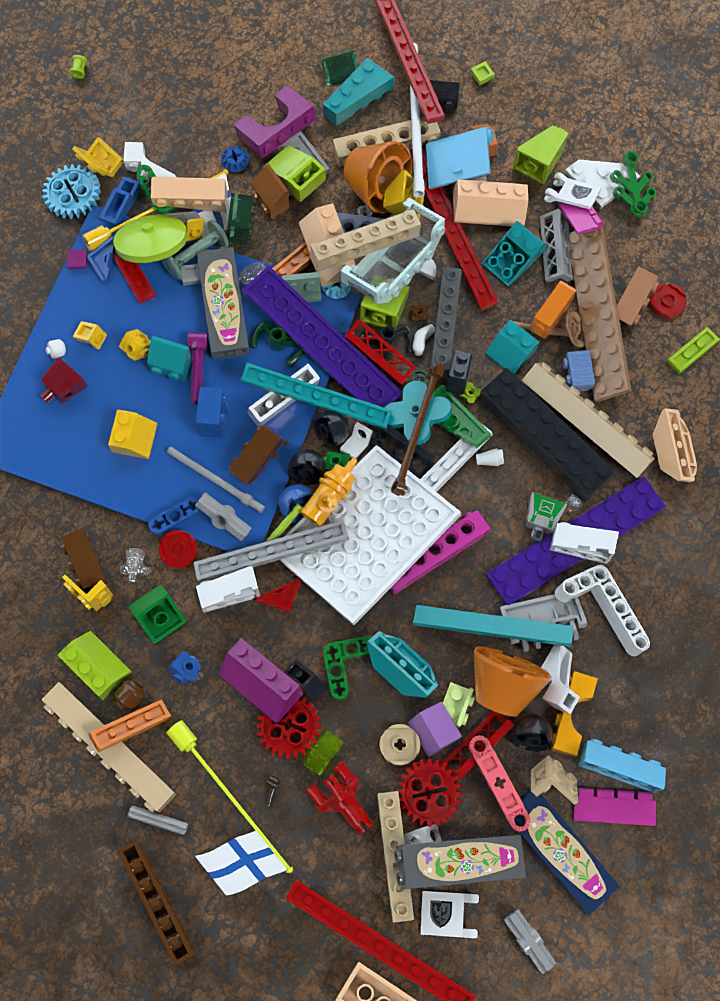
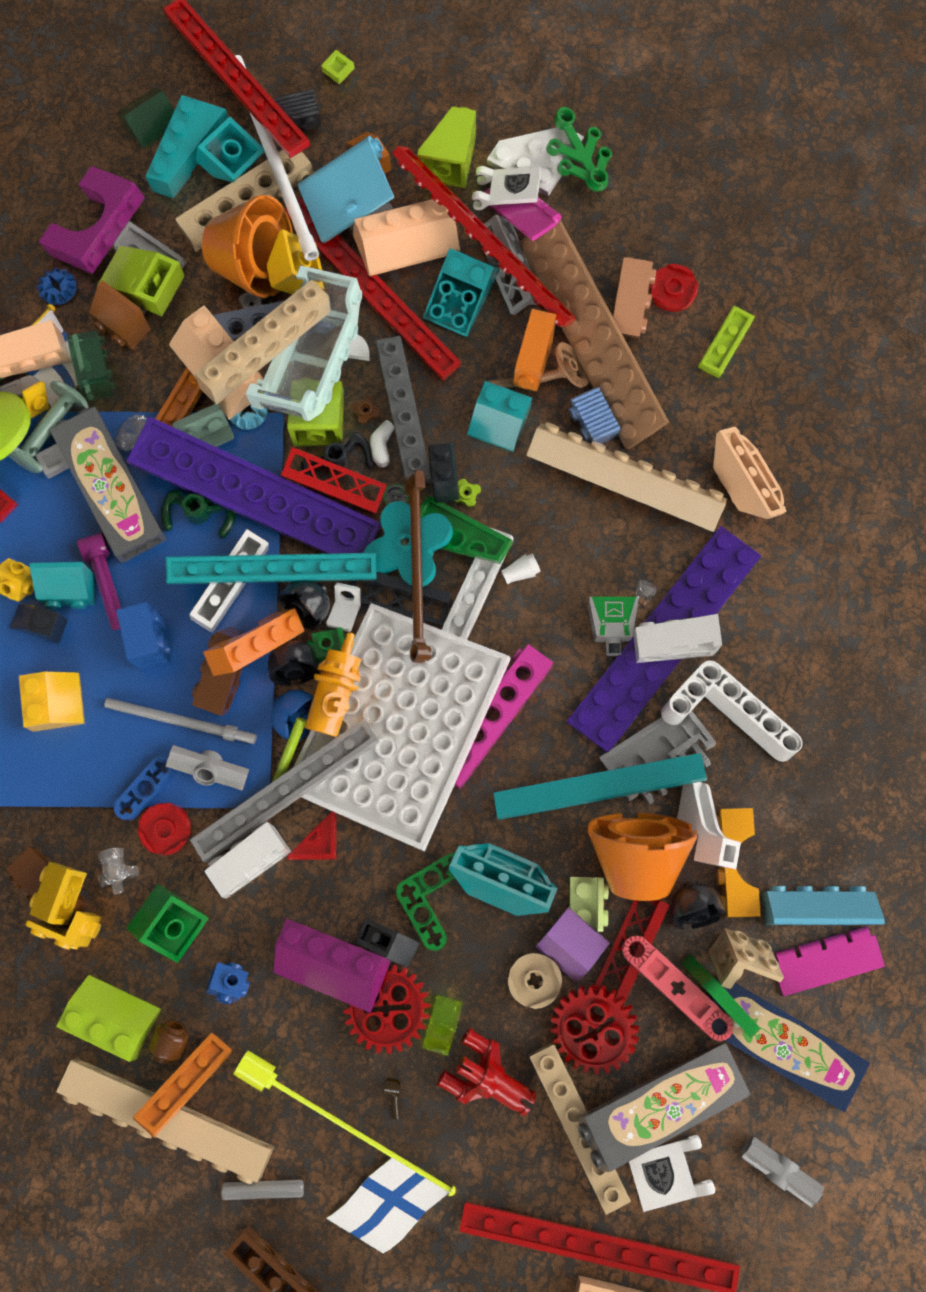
camera: 15 degrees left, 5 degrees up
white bracket [404,824,442,844] -> none
black brick [478,368,615,503] -> none
none -> black slope [10,604,68,644]
none -> yellow slope [29,862,87,925]
none -> teal slope [195,116,265,183]
none -> orange arch [203,608,304,676]
none -> red plate [392,146,577,327]
none -> green beam [681,954,761,1038]

